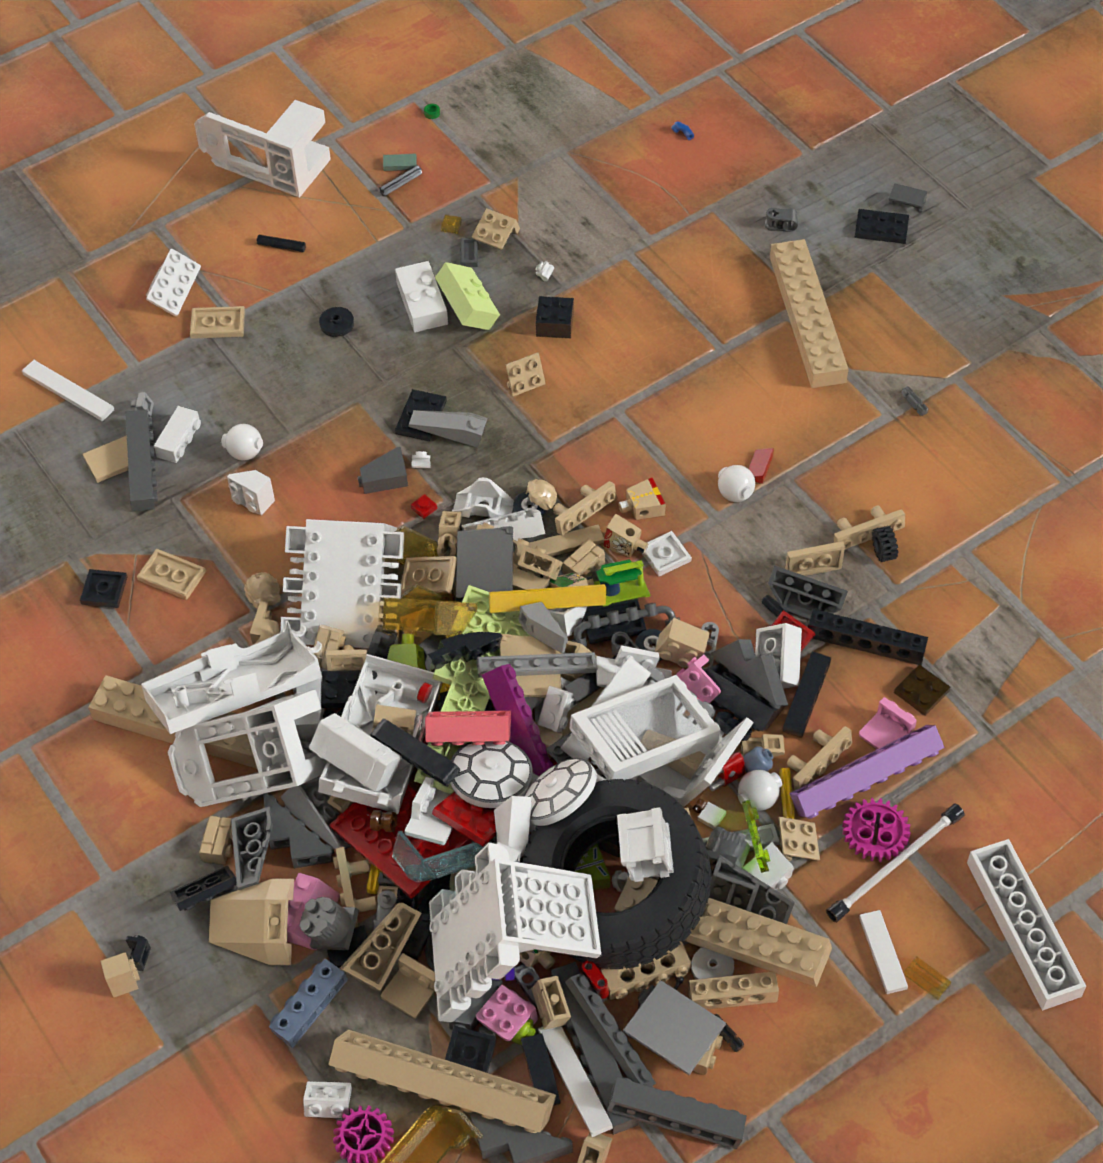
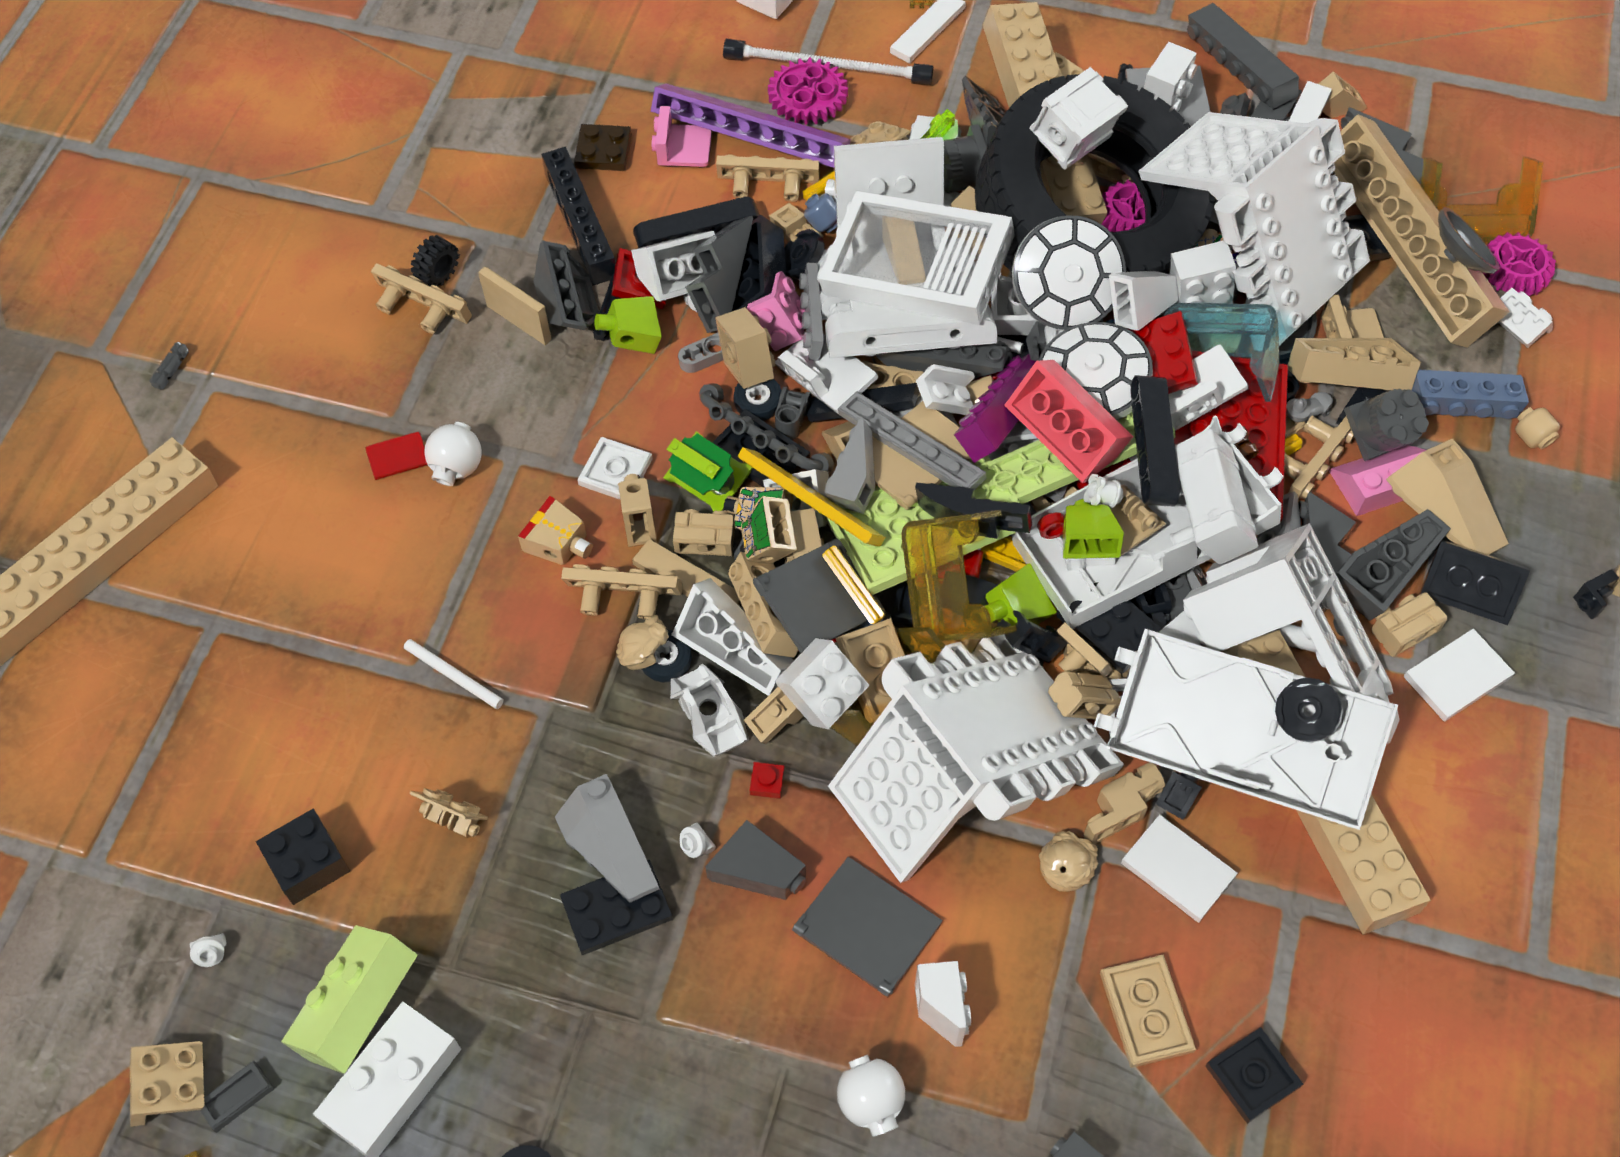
camera: 130 degrees left, 5 degrees up
none -> white bar [404,639,504,709]
none -> lime torso [595,296,662,354]
none -> white brick [774,638,869,729]
none -> dark grey piece [792,857,943,997]
none -> axle [822,545,885,625]
none -> lime torso [1062,499,1124,559]
none -> white brick [1084,474,1123,509]
none -> white tile [1121,815,1238,923]
none -> white brick [1144,42,1197,112]
none -> black plate [1275,677,1343,743]
none -> white tile [1403,629,1515,722]
none -> dark grey dish [1438,207,1500,273]
none -> tan head [1515,407,1560,450]

